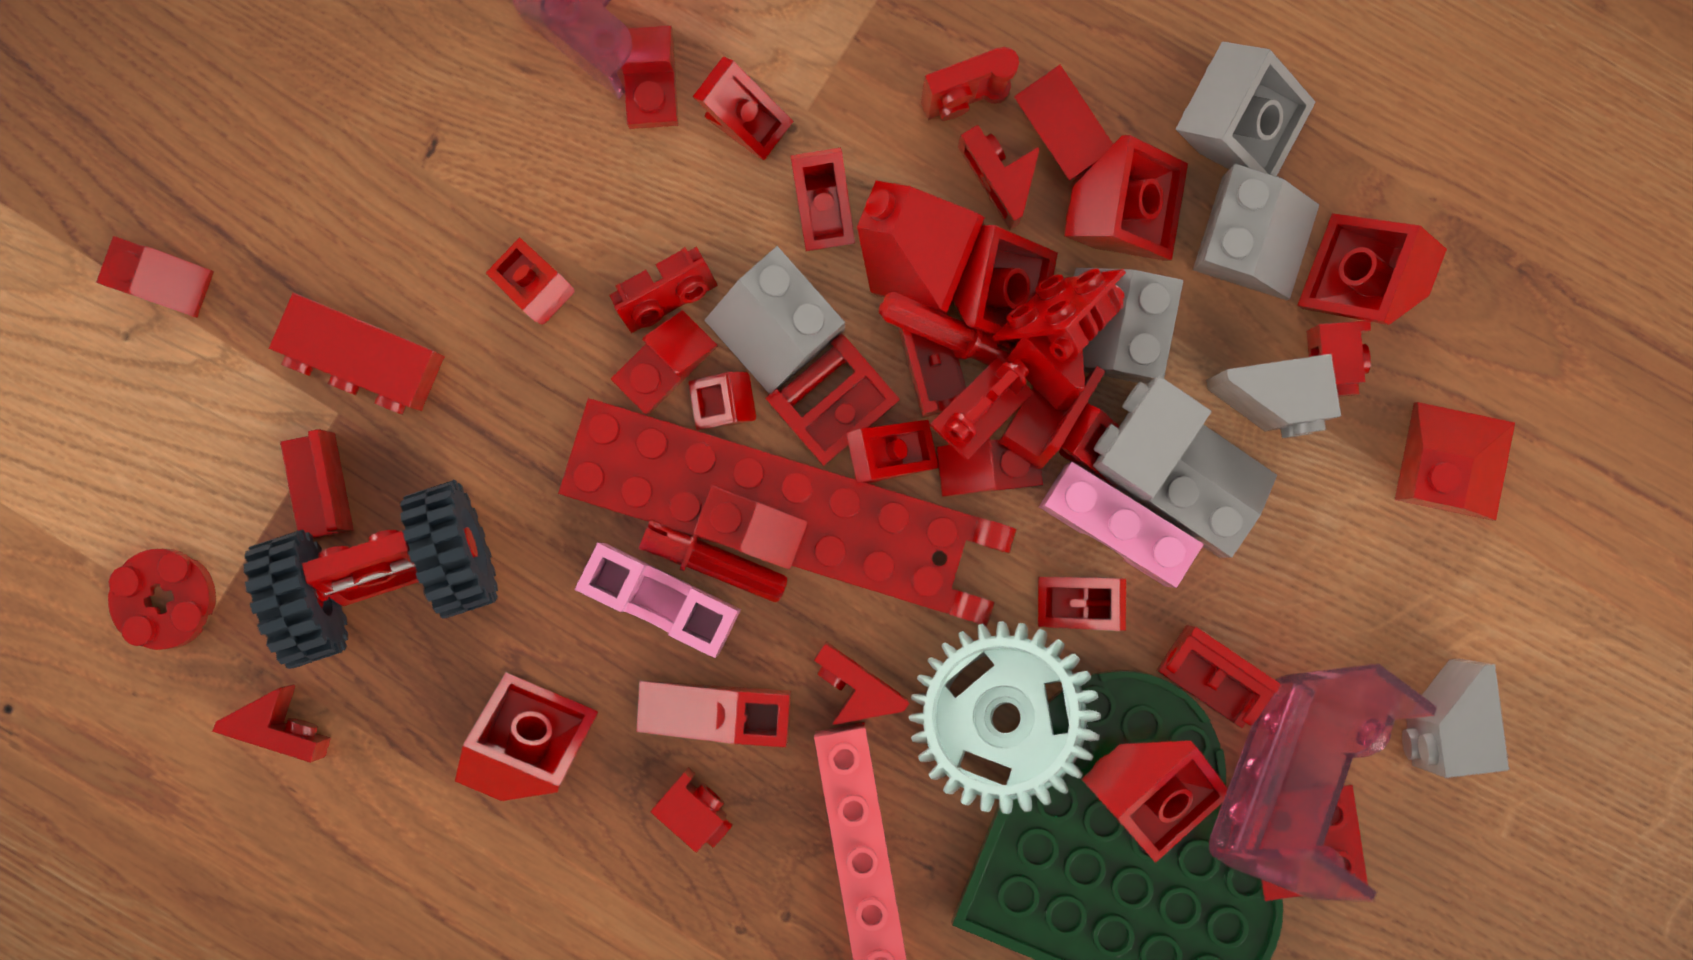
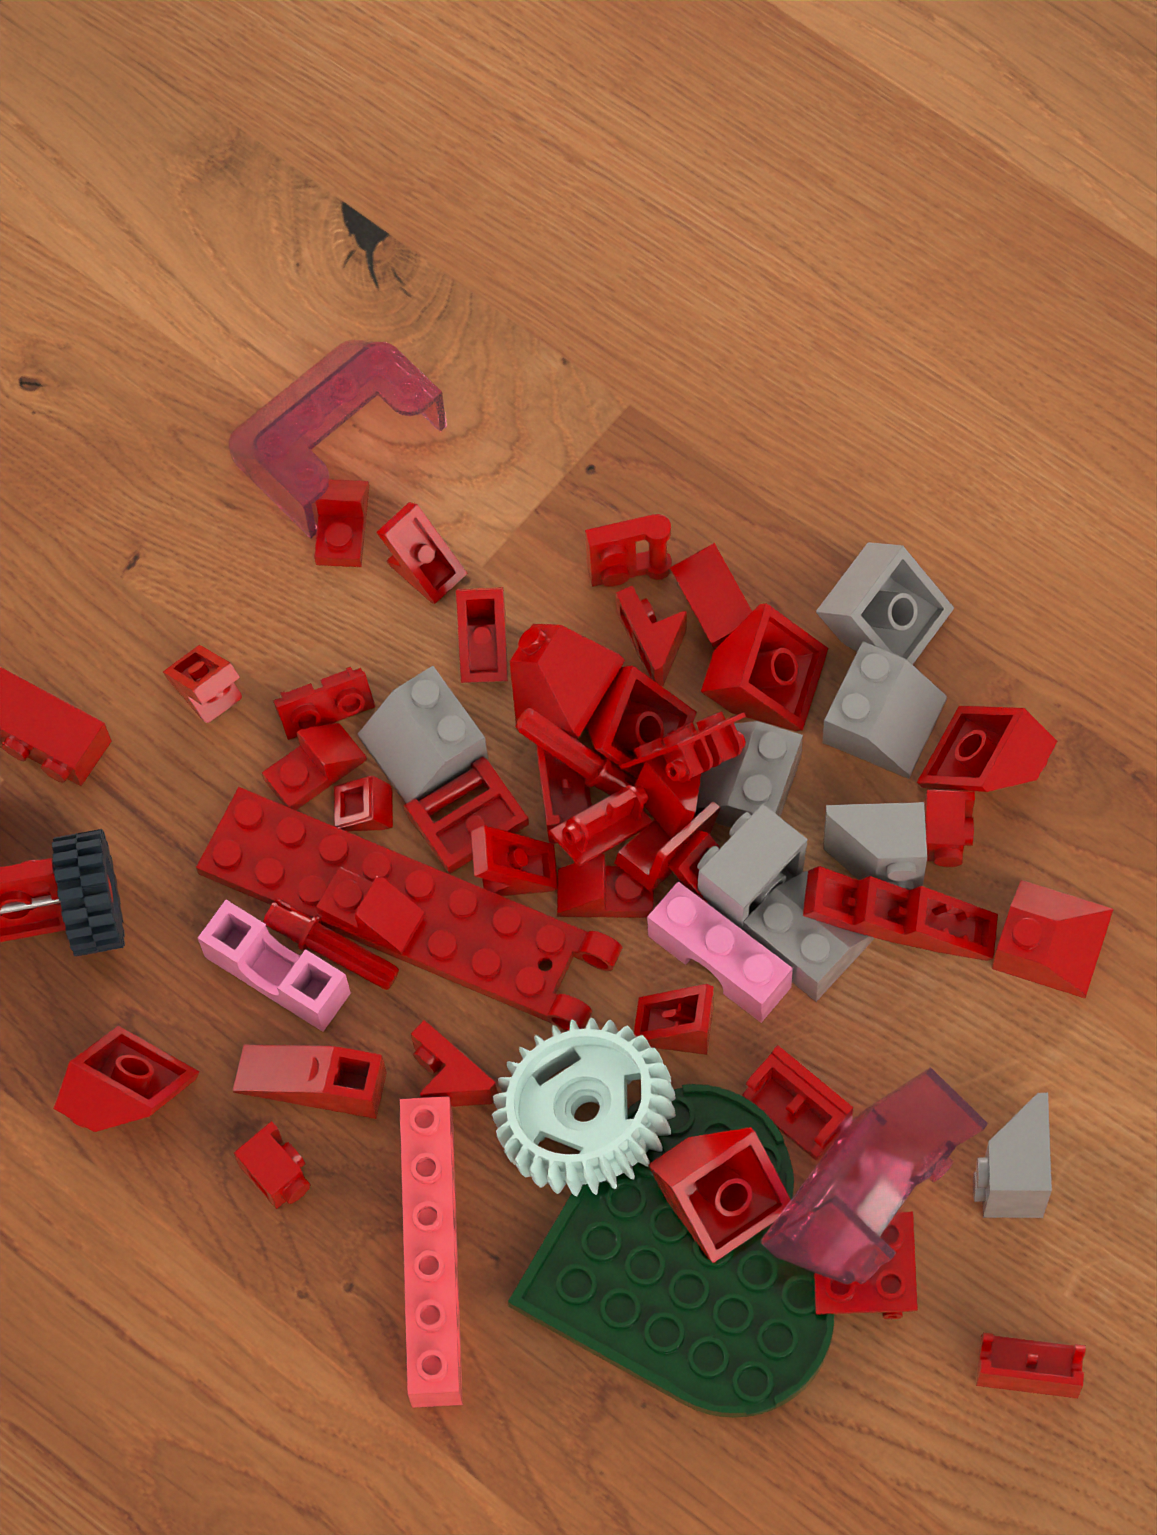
camera: 10 degrees right, 20 degrees down
none -> red slope [802,866,998,961]
none -> red hinge [976,1332,1086,1399]

